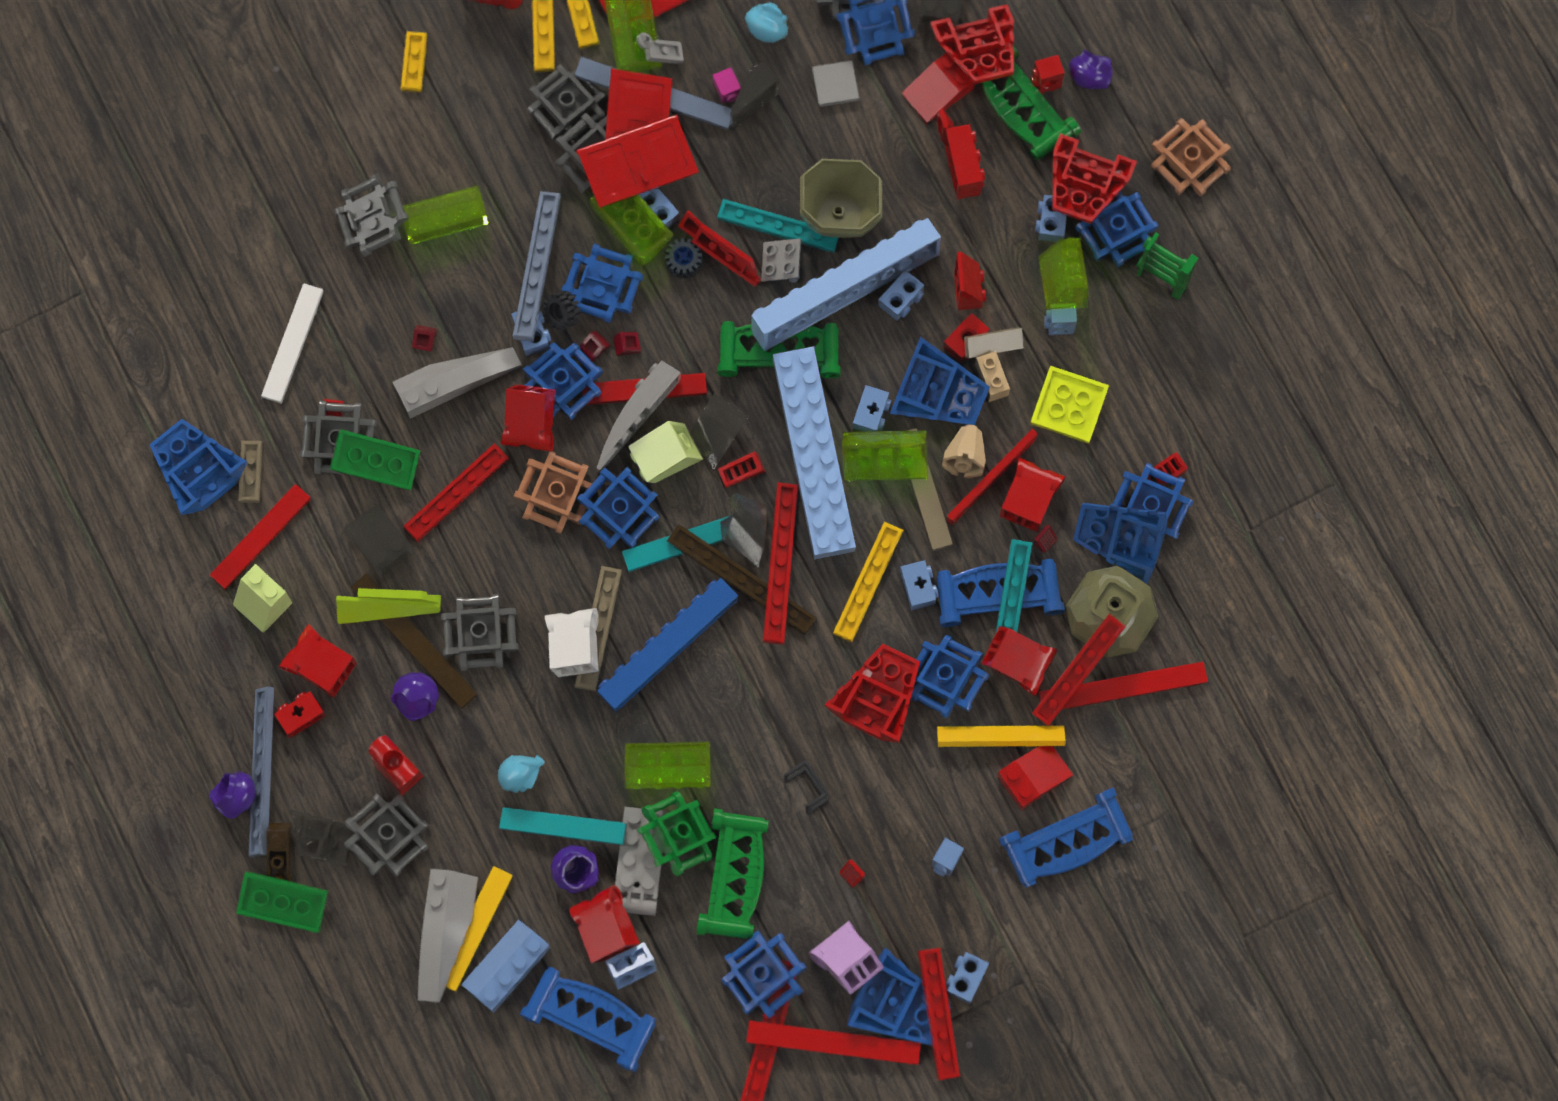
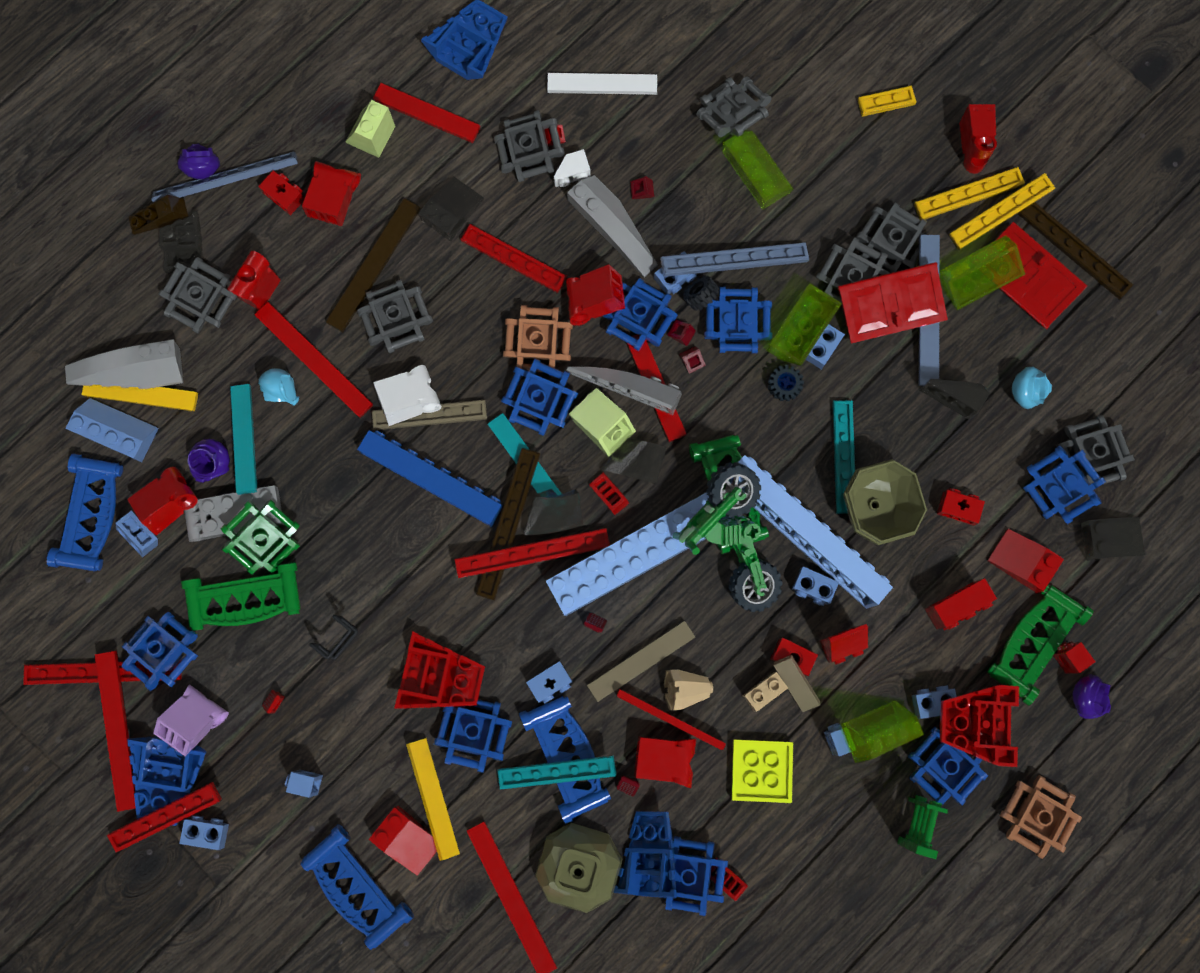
camera: 75 degrees right, 5 degrees up
green tile [236,871,329,933] -> none
dark tan tile [238,441,263,503] -> none
green tile [330,429,420,491] -> none
lime wedge [336,588,441,624] -> none
dark purple helmet [391,672,439,721] -> none
red door [576,115,699,209] -> none
clear neon green slope [625,742,711,789] -> none
light grey hinge [637,33,684,64] -> none
red wedge [678,210,762,287] -> none
dark pink brick [713,67,741,103] -> none
light grey hinge [761,238,801,283] -> none
light grey tile [812,61,859,107] -> none
yellow tile [833,522,903,643] -> none
clear neon green slope [842,430,928,480] -> none
medium blue brick [852,385,892,436] -> none
blue wedge [890,337,990,425] -> none
red wedge [930,5,1014,84] -> none
red slope [937,109,954,143] -> none
red piece [981,626,1058,696] -> none
red tile [1032,613,1126,726] -> none
none -> red tile [254,302,373,418]
none -> white slope [554,149,591,187]
none -> dark red slope [584,613,607,634]
none -> piece [672,462,782,612]
none -> red brick [937,489,985,526]

